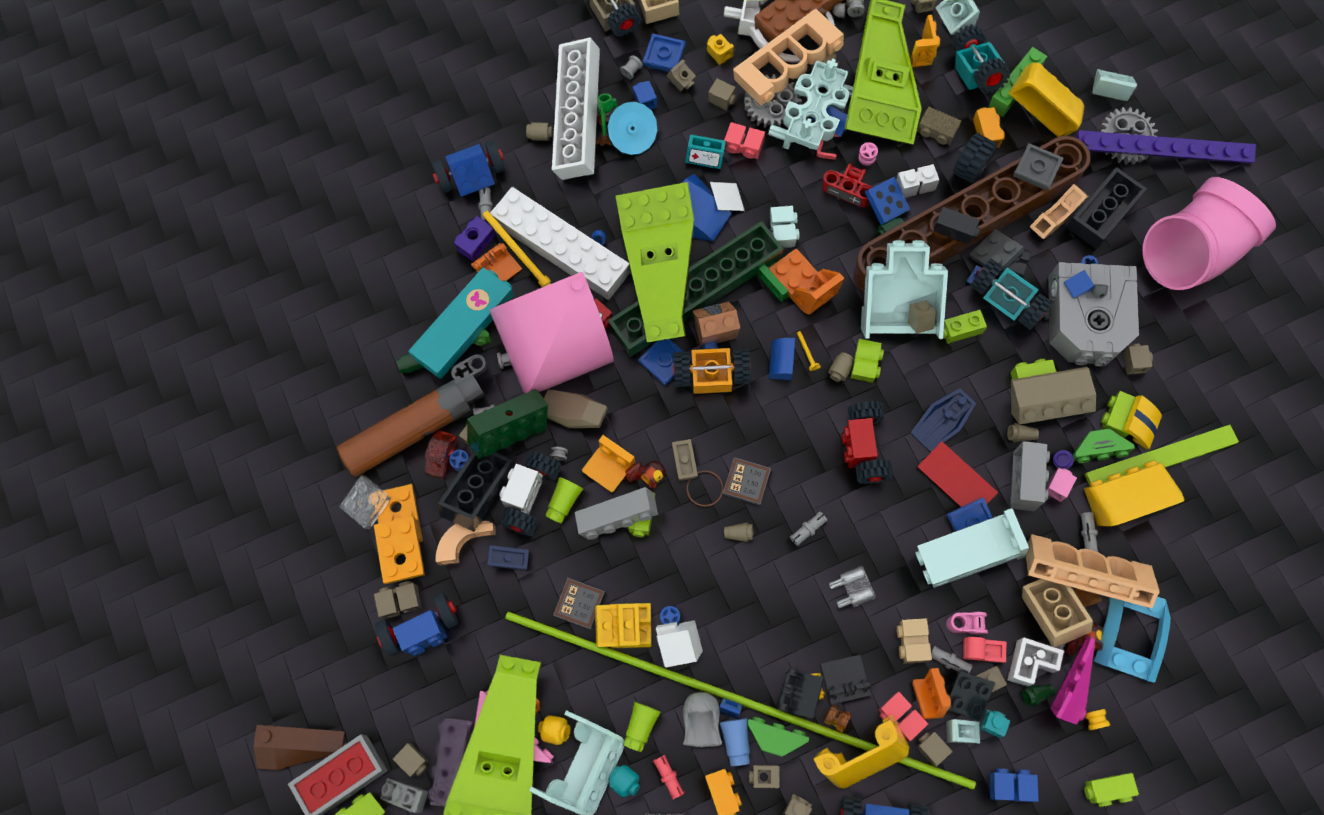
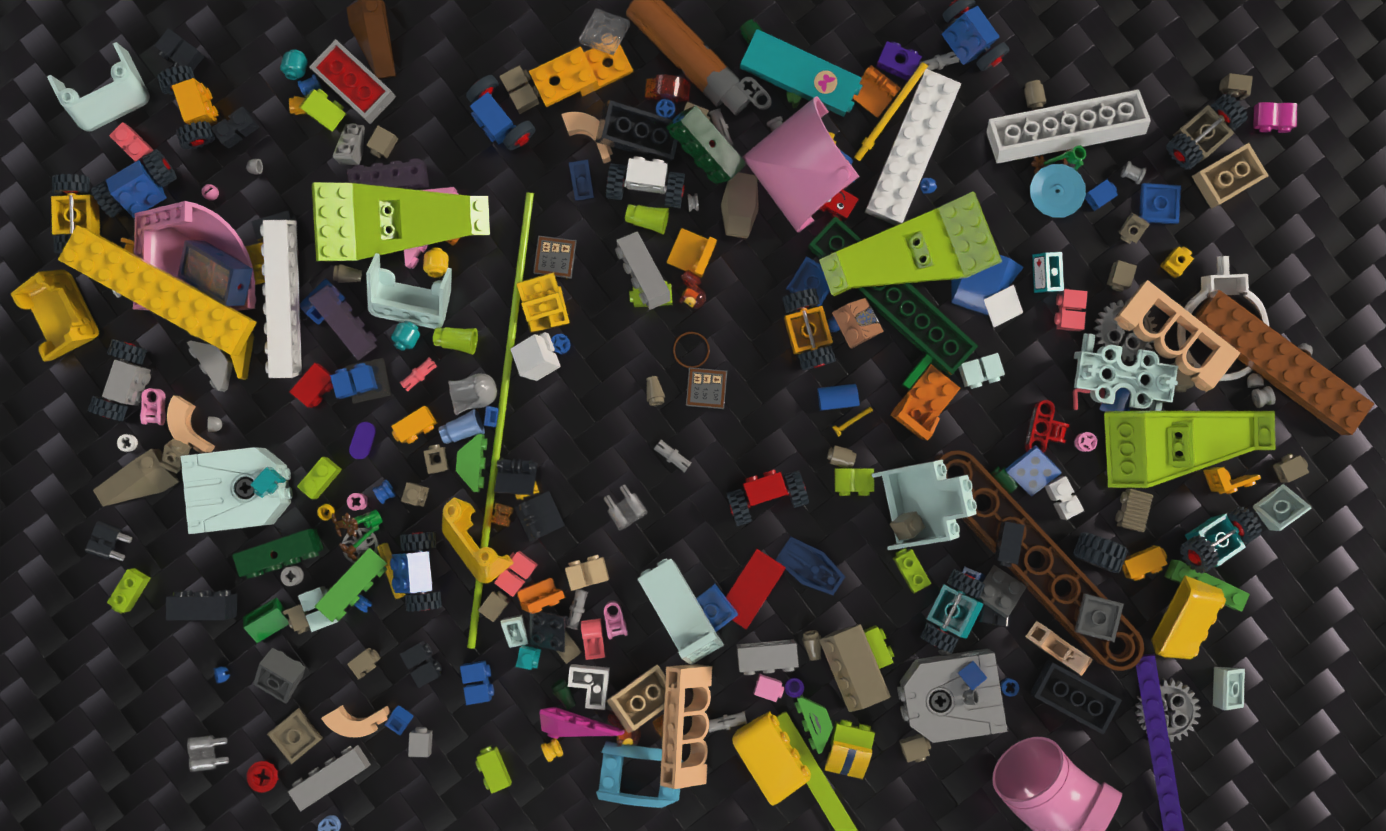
camera: 70 degrees right, 15 degrees up
dark tan plate [672,439,698,481] -> none

